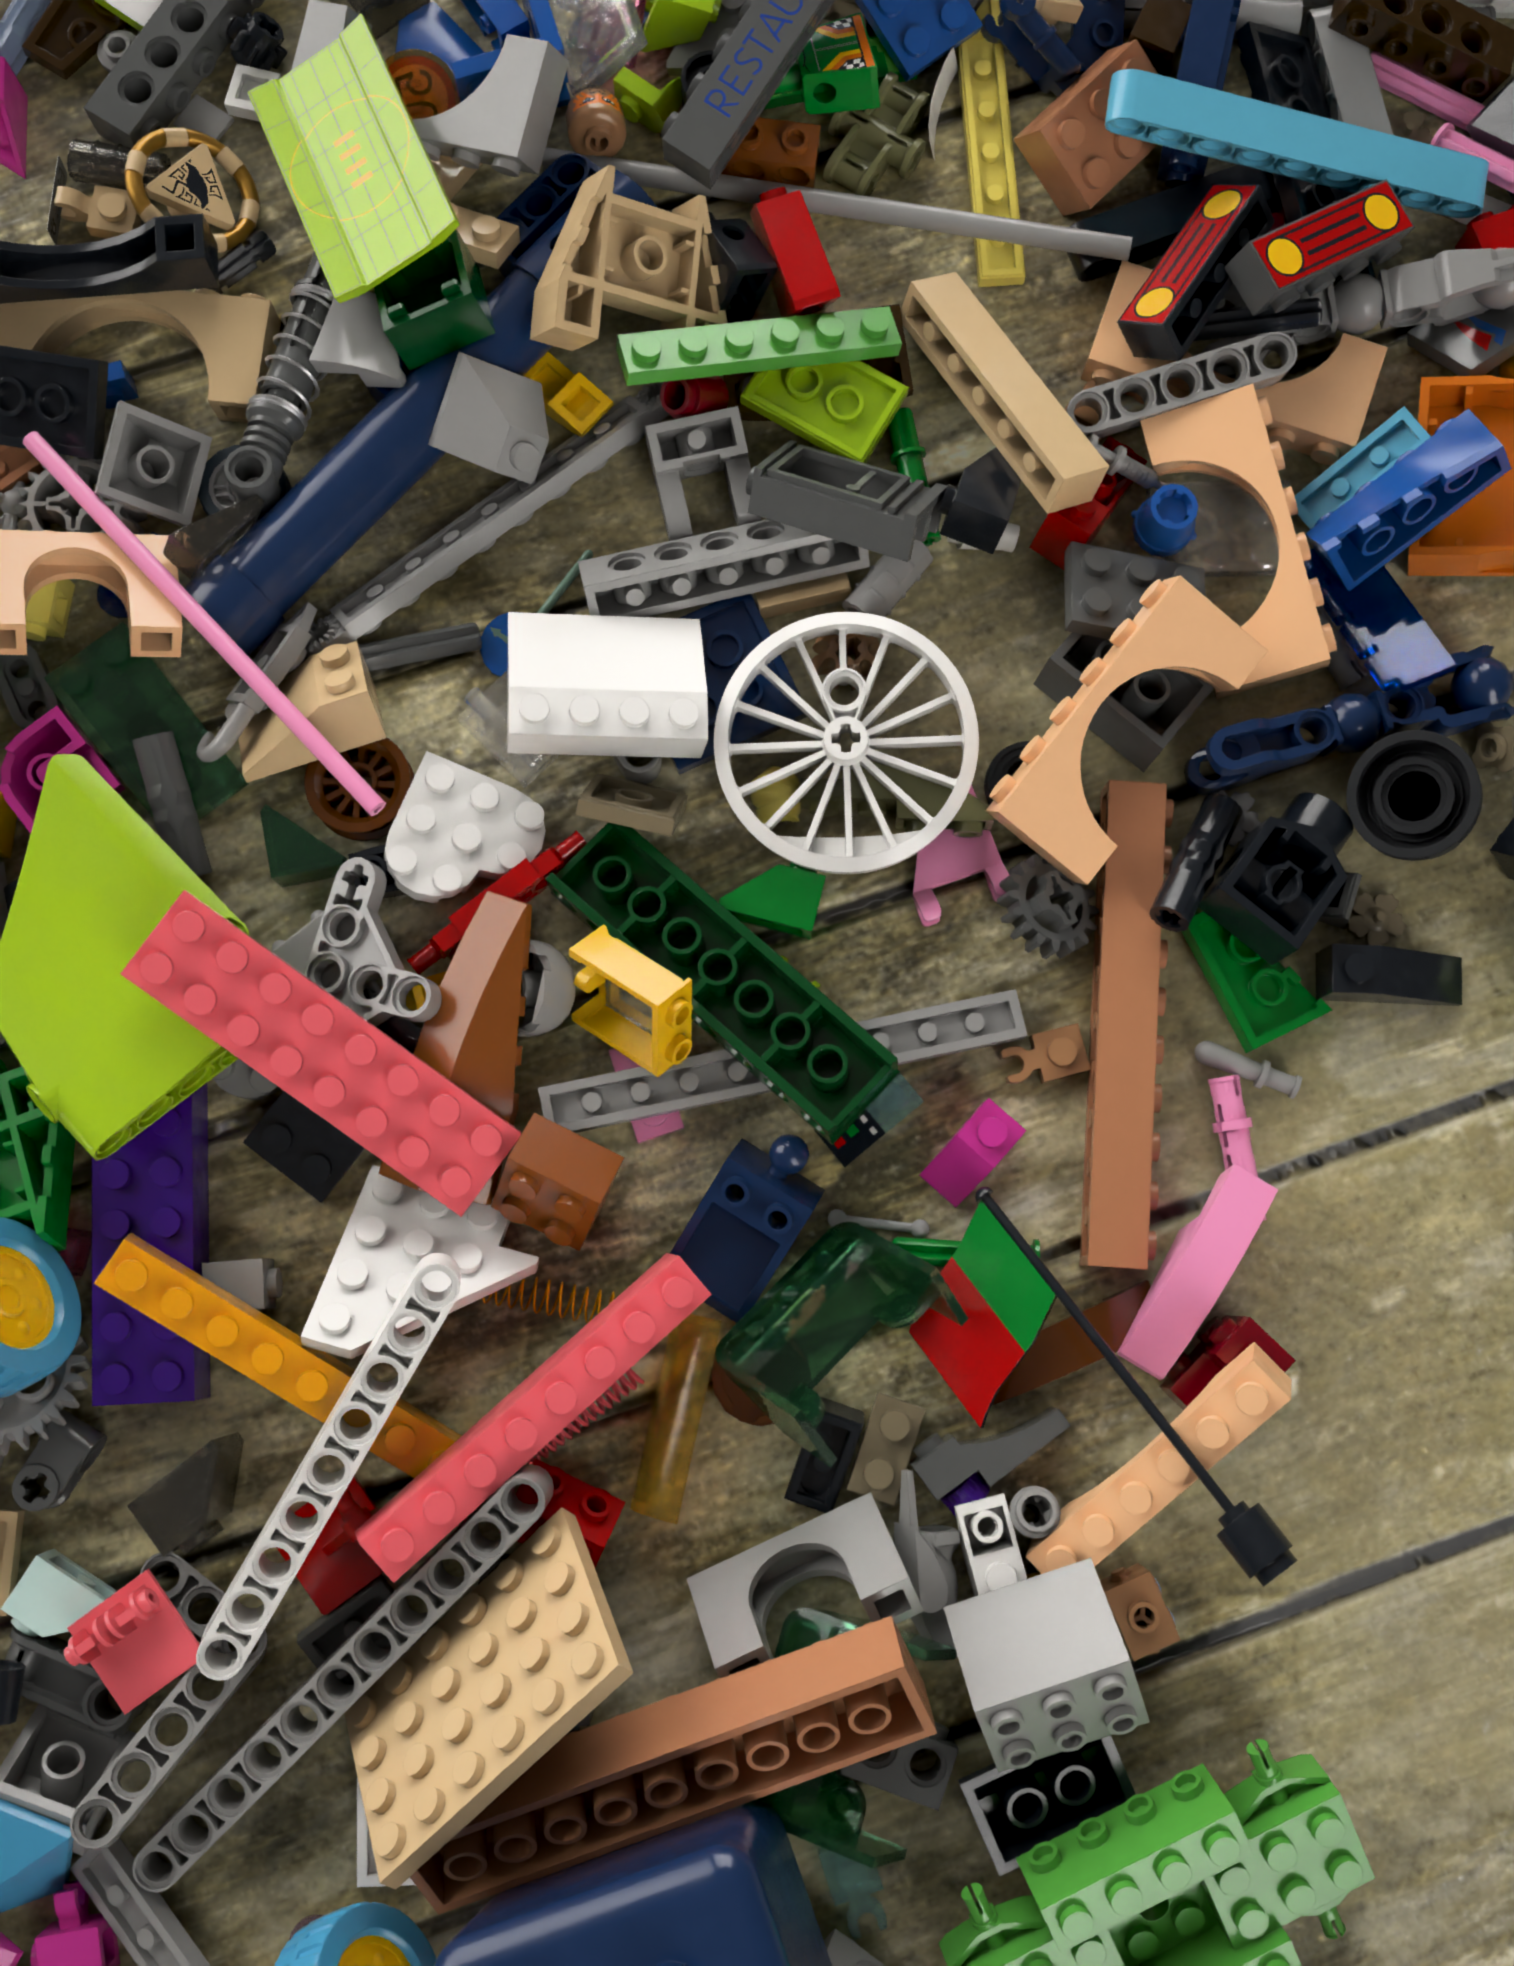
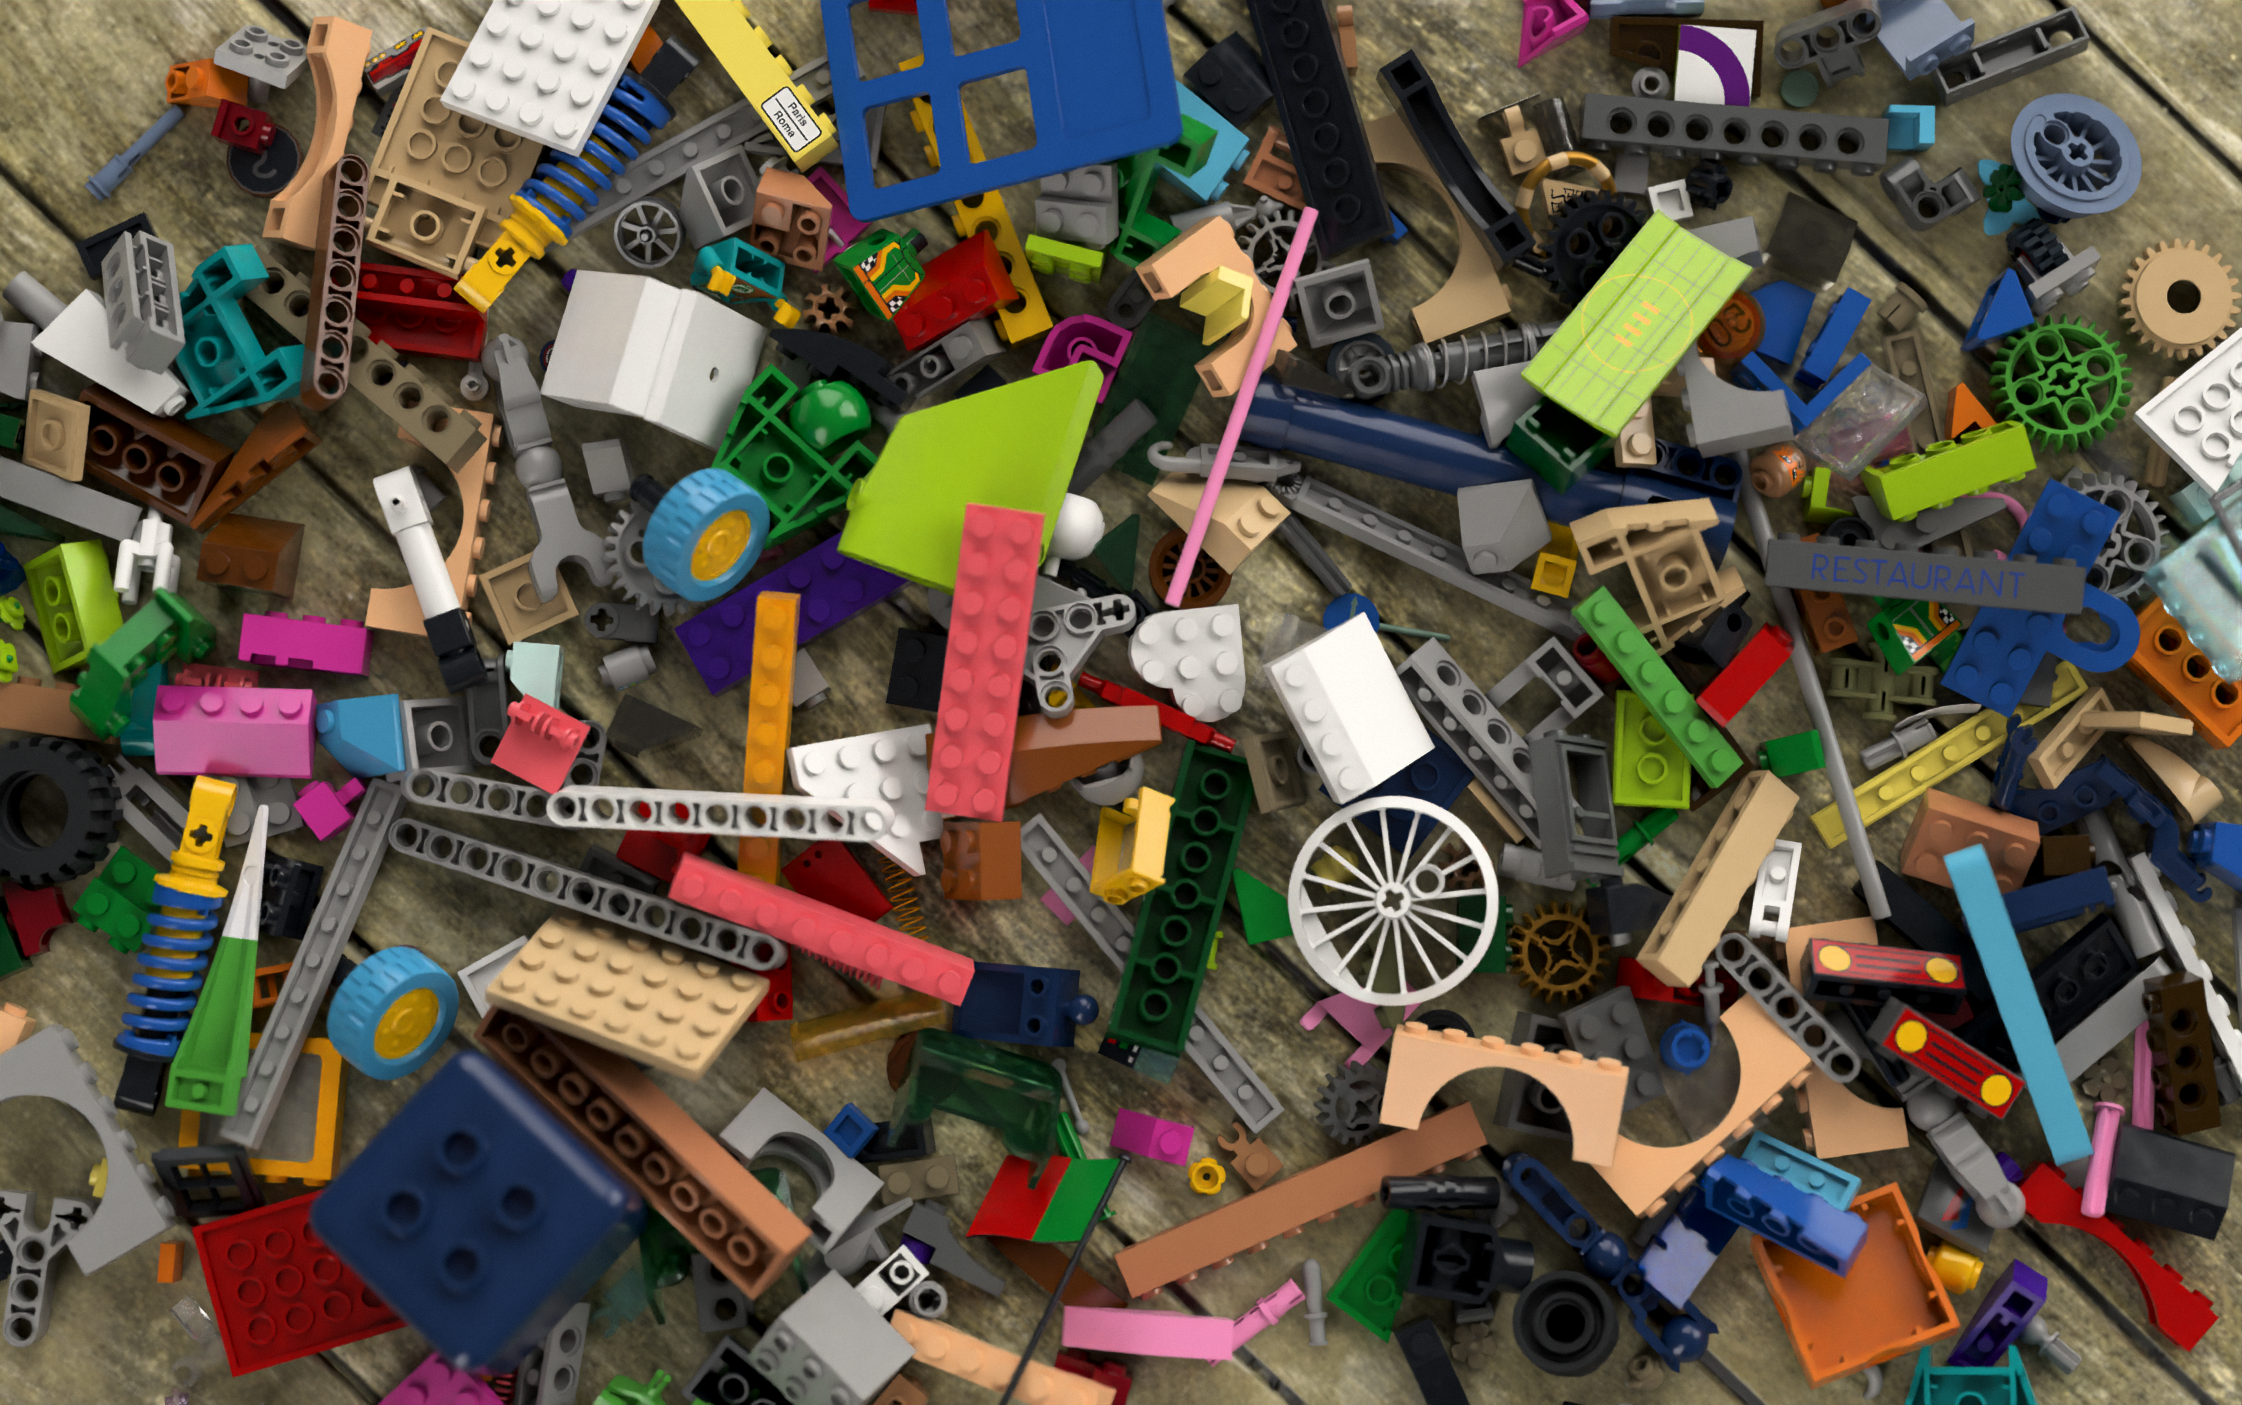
camera: 65 degrees right, 5 degrees up
none -> light grey brick [598,644,658,693]
none -> red container [780,839,893,922]
none -> blue plate [823,1103,879,1158]
none -> white piece [1042,492,1105,577]
none -> black axle [1057,559,1123,599]
none -> light yellow panel [1179,265,1253,346]
none -> yellow plate [1188,1157,1226,1196]
none -> dark green brick [1456,895,1513,973]
none -> pearl gold gear [1507,901,1611,1004]
none -> black gear [1537,189,1647,309]
none -> white plate [1748,839,1802,943]
none -> green slope [1756,729,1826,778]
none -> light grey axle [1859,717,1937,770]

